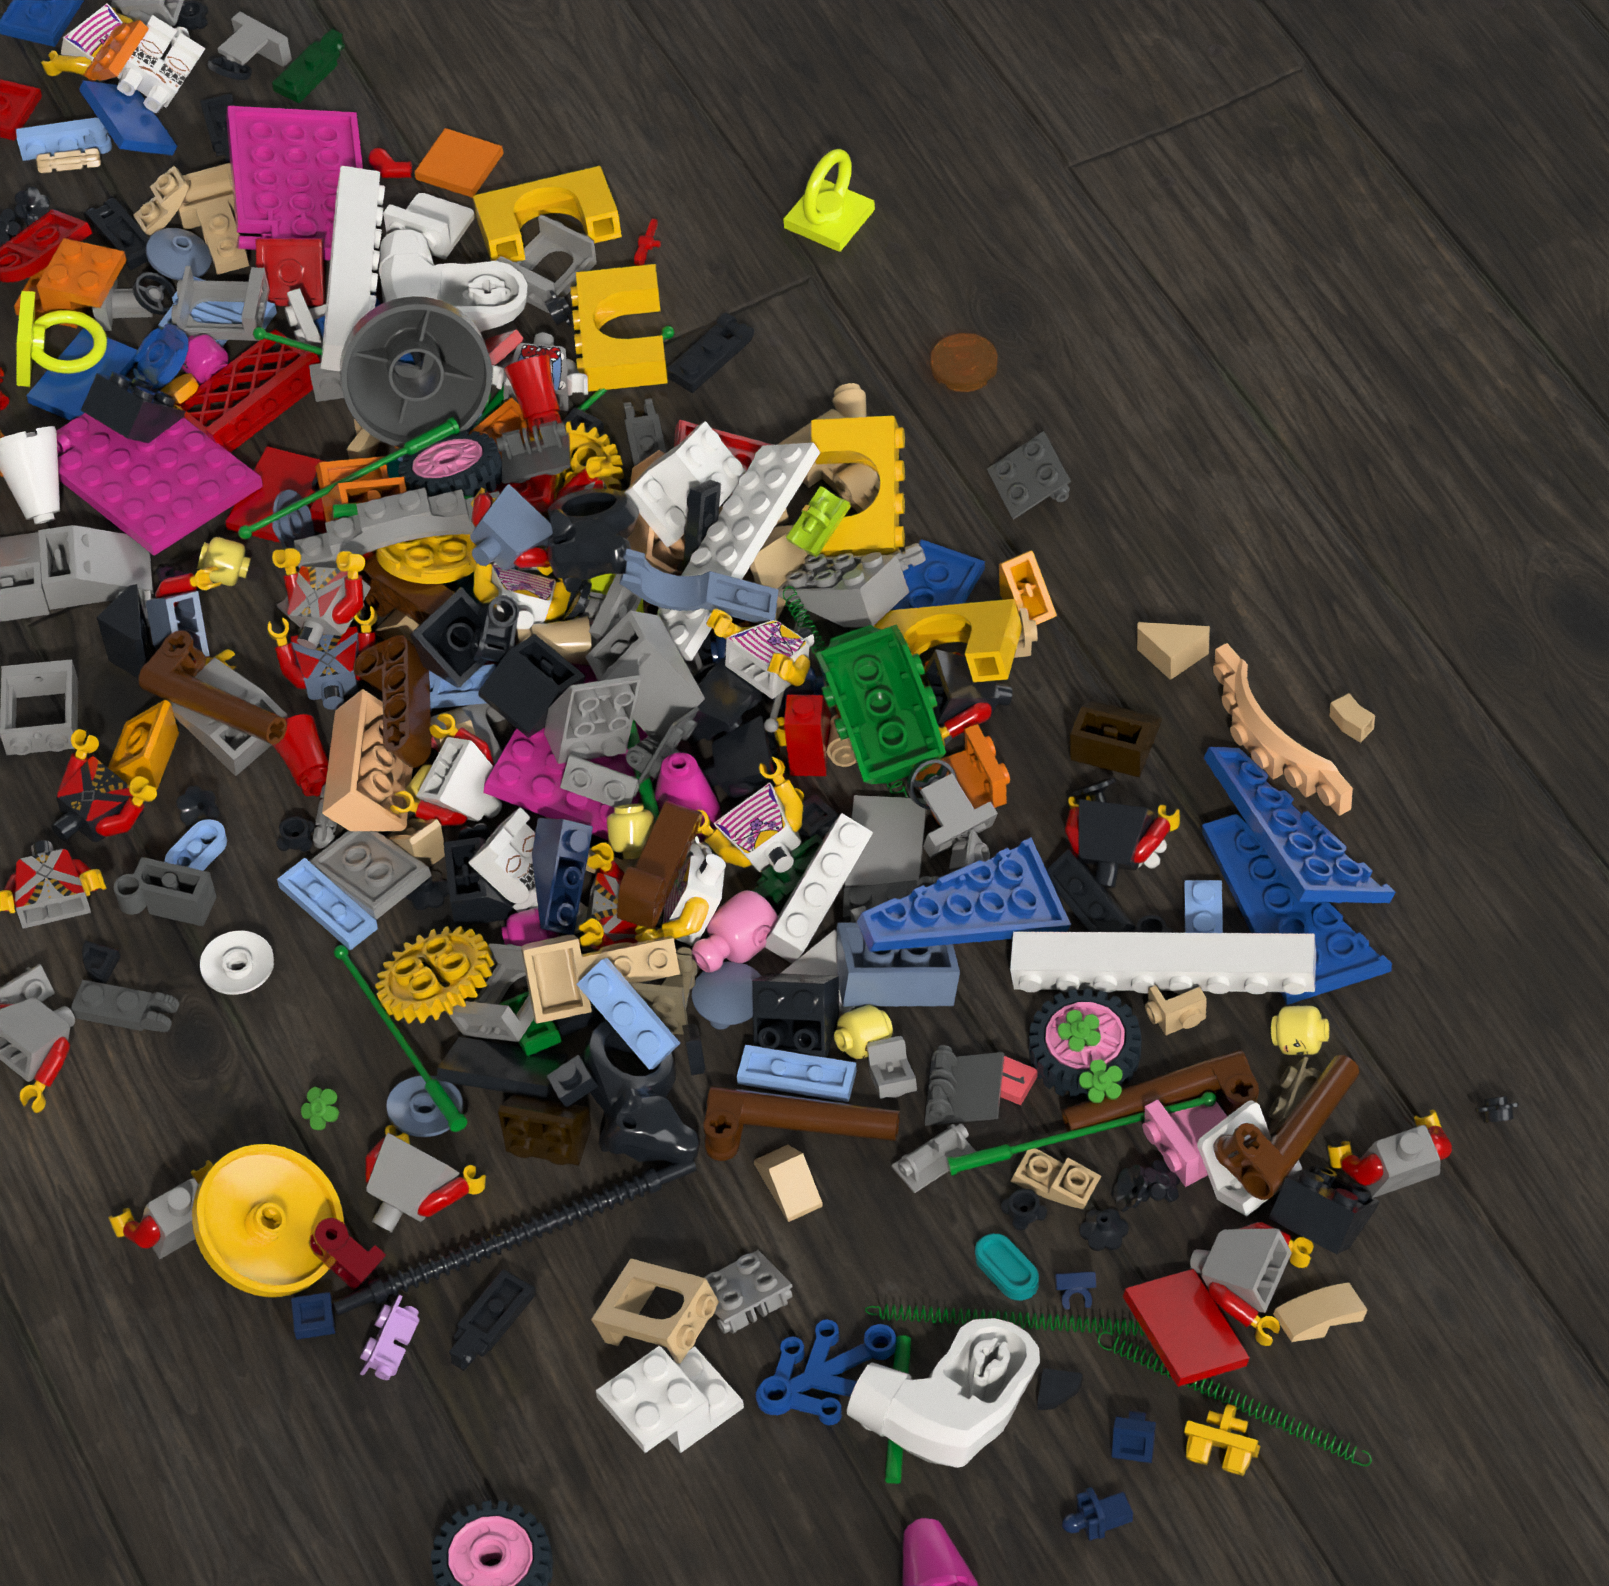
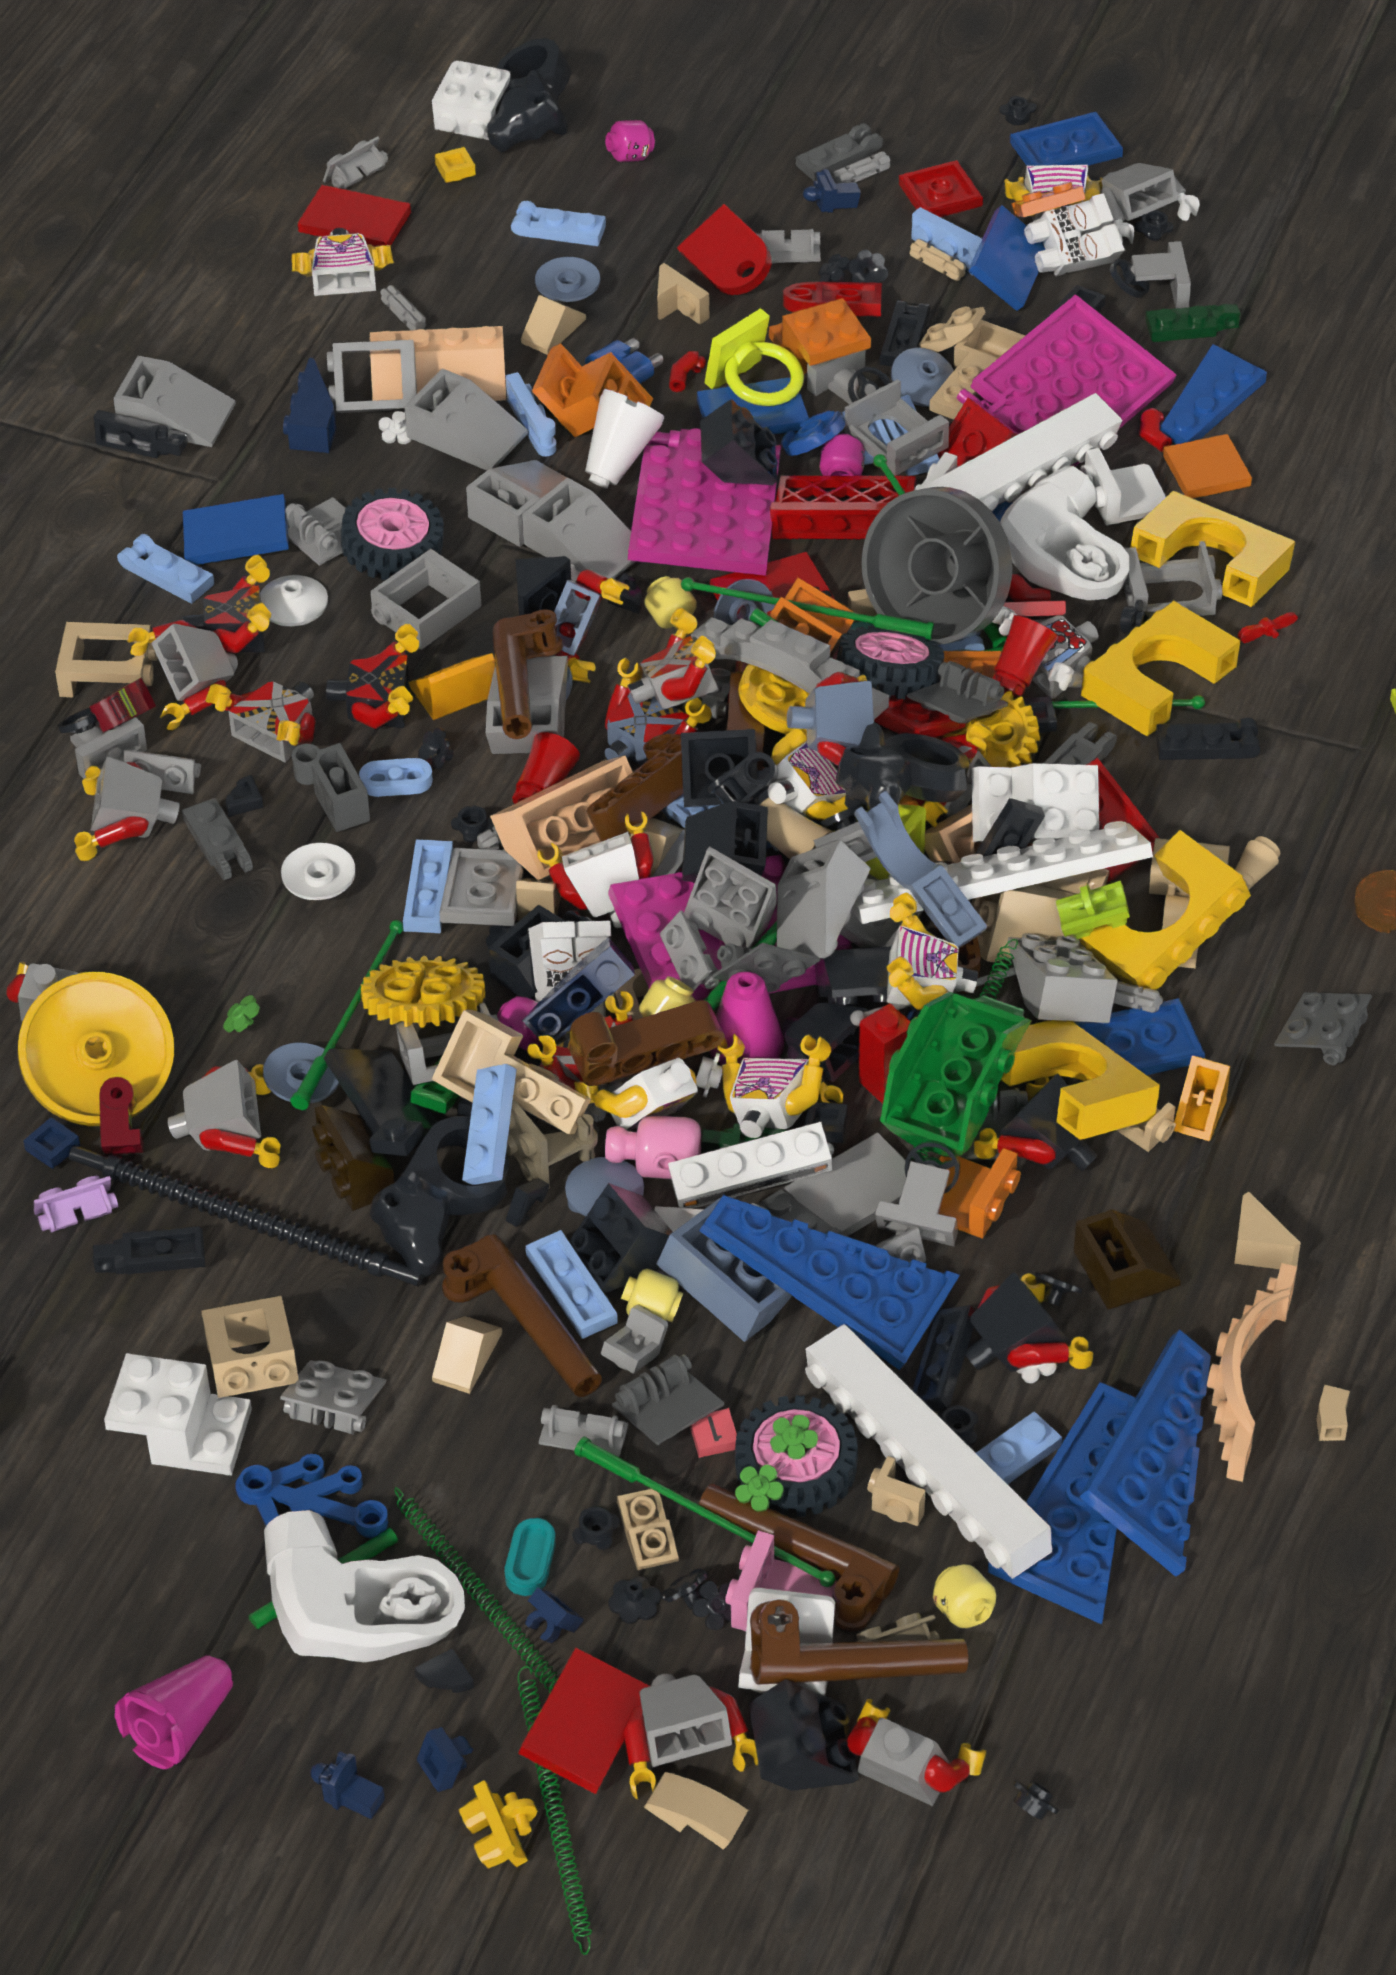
camera: 45 degrees right, 5 degrees down
light orange tile [160,373,199,404] -> none
none -> blue wing [1160,344,1267,445]

